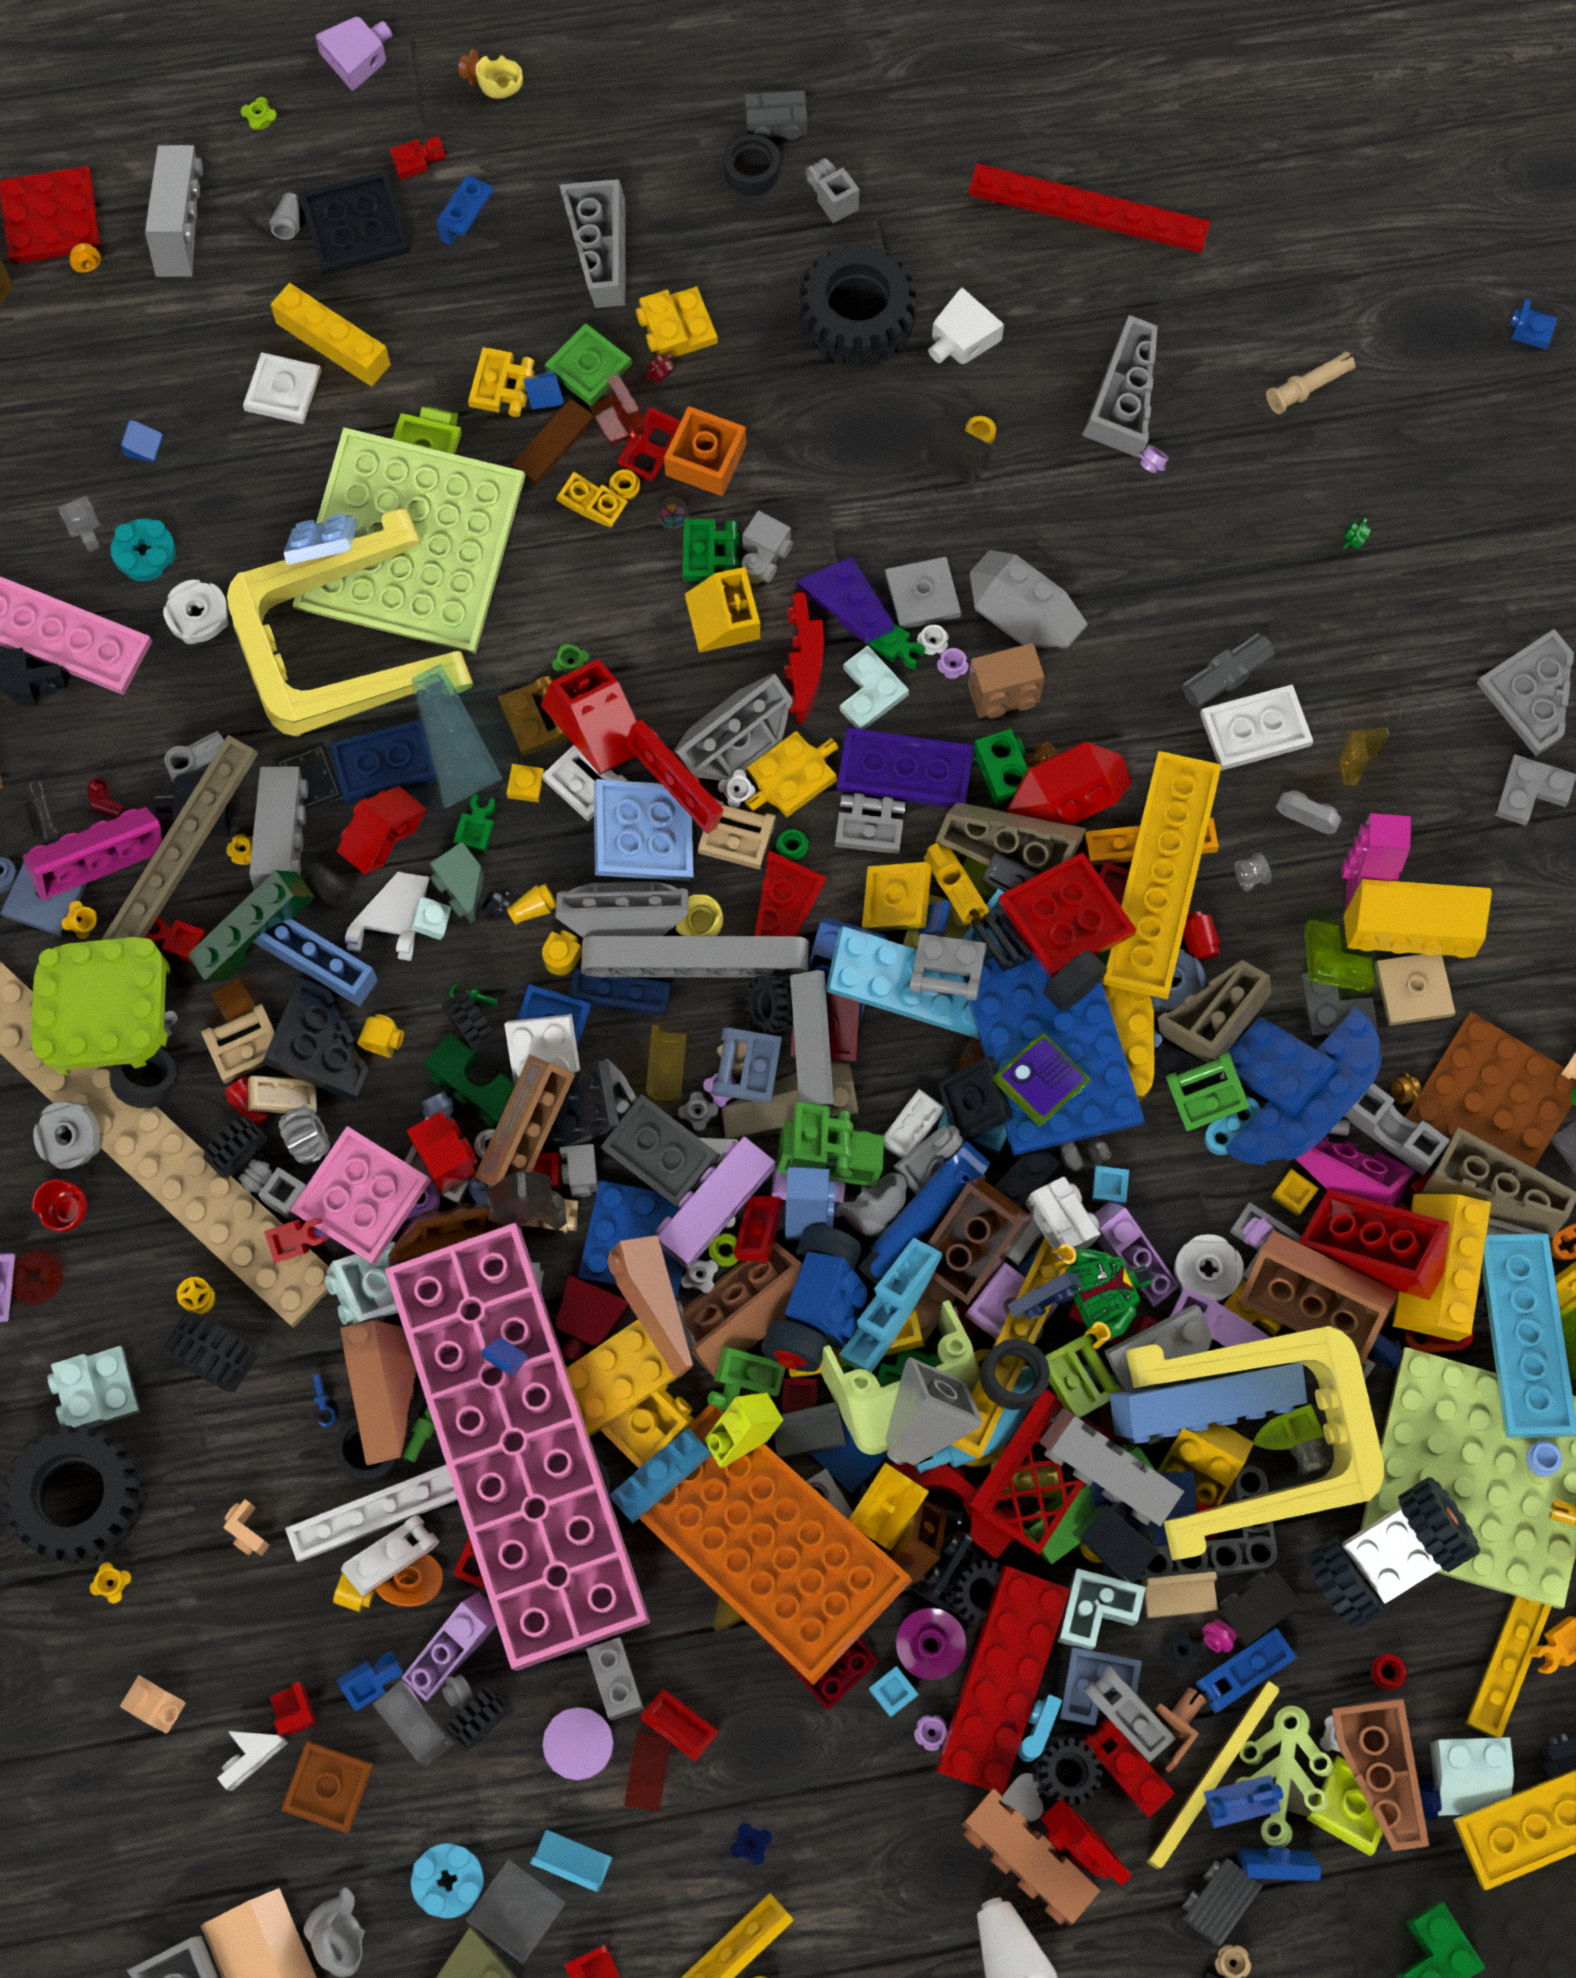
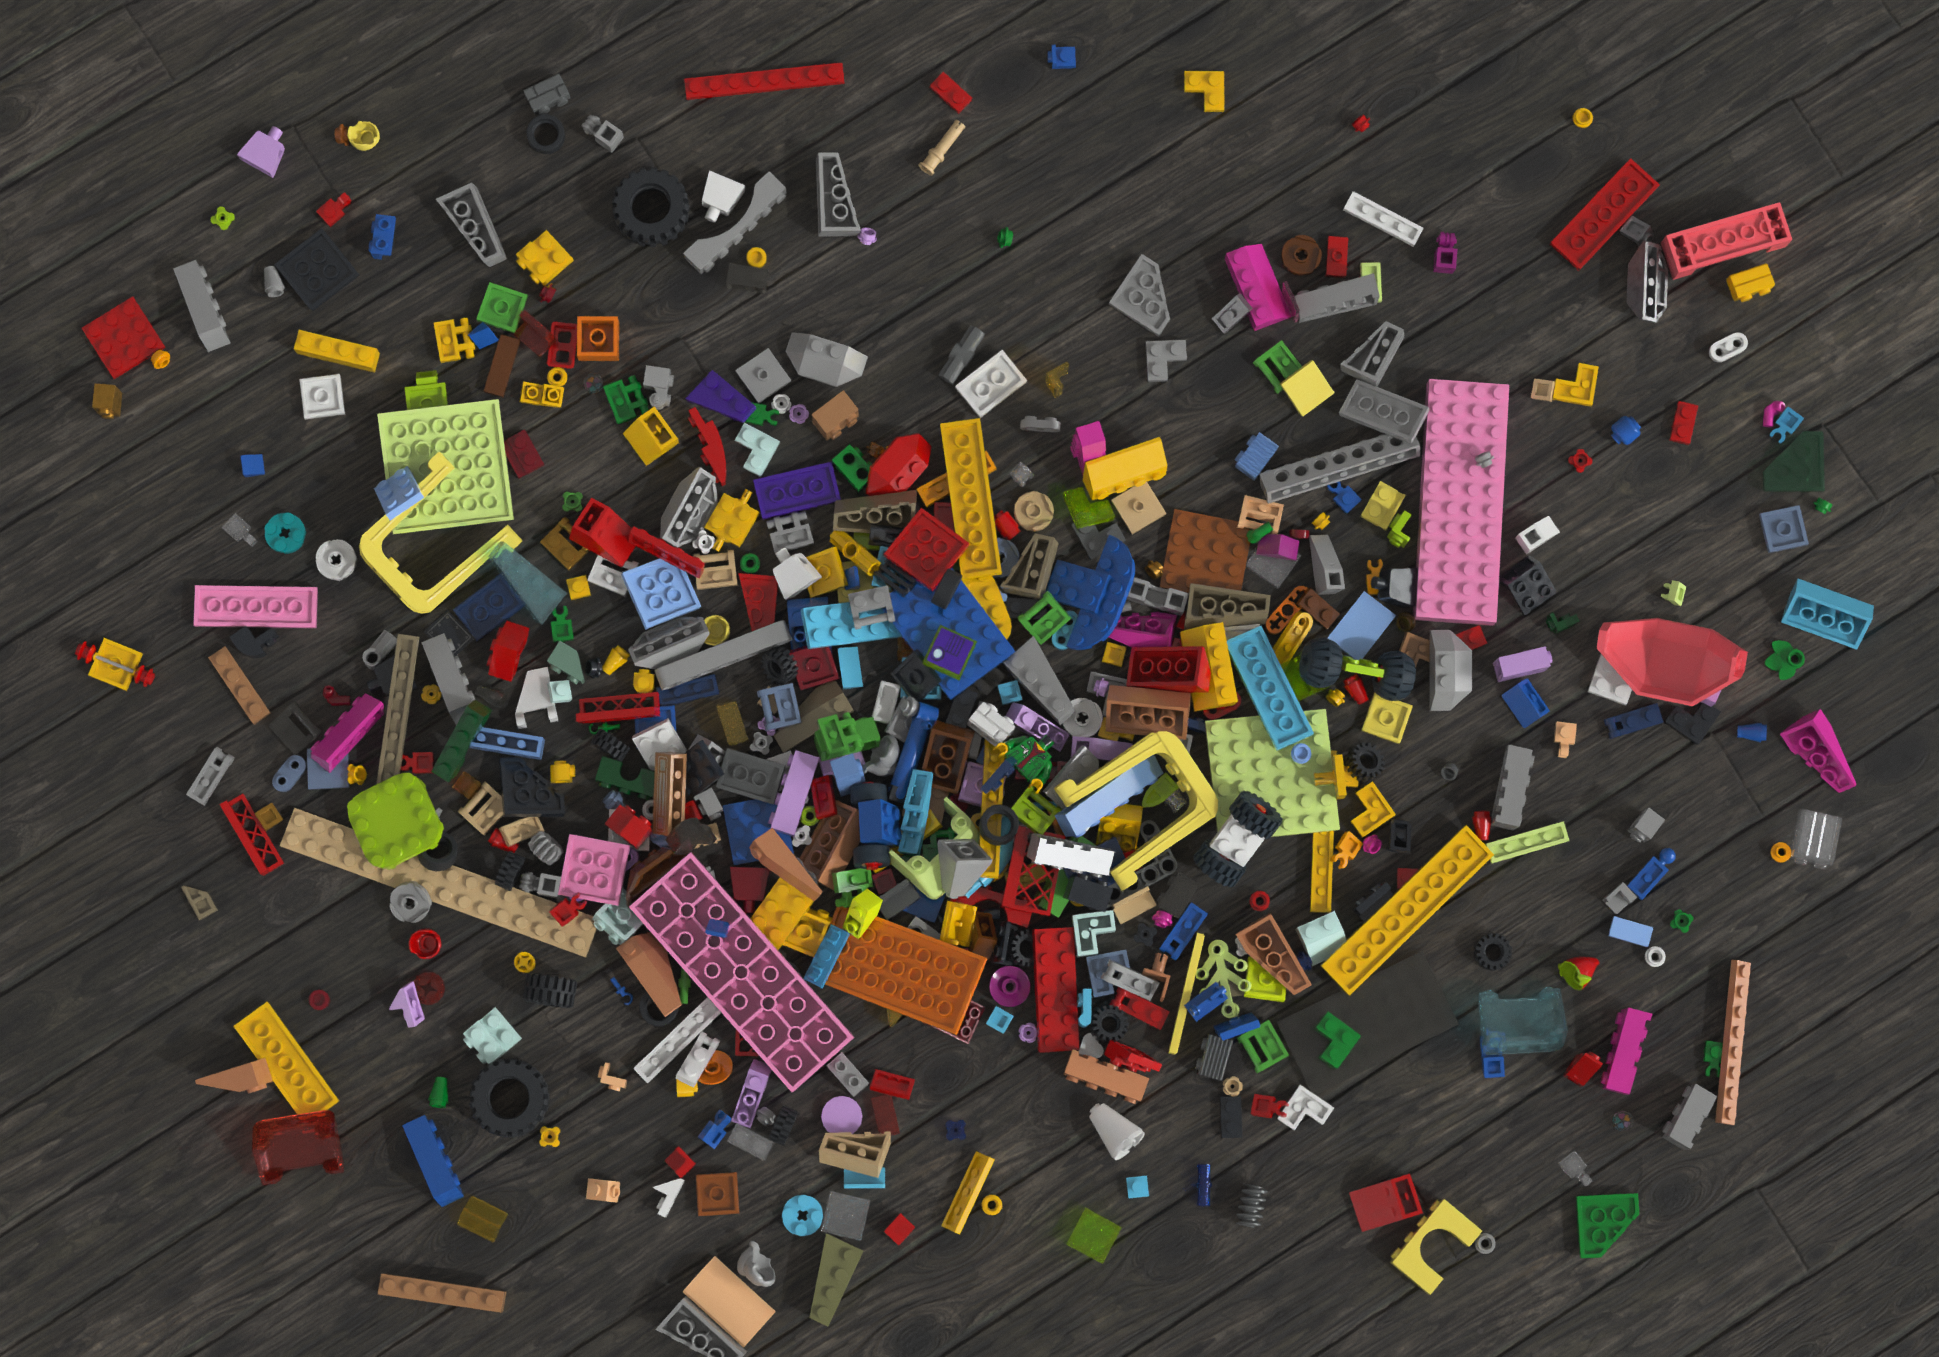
camera: 30 degrees left, 10 degrees up
light grey tile [790,970,834,1106] -> none
none -> dark red plate [504,429,544,479]
none -> red fence [576,692,660,724]
none -> light grey arch [683,171,786,274]
none -> white torso [773,548,822,600]
none -> tan wedge [819,1131,891,1178]
none -> medium azure slope [837,647,863,690]
none -> red plate [930,72,972,114]
none -> light grey wedge [1004,636,1075,725]
none -> tan tile [1014,491,1054,532]
none -> bright green plate [1237,1020,1289,1073]

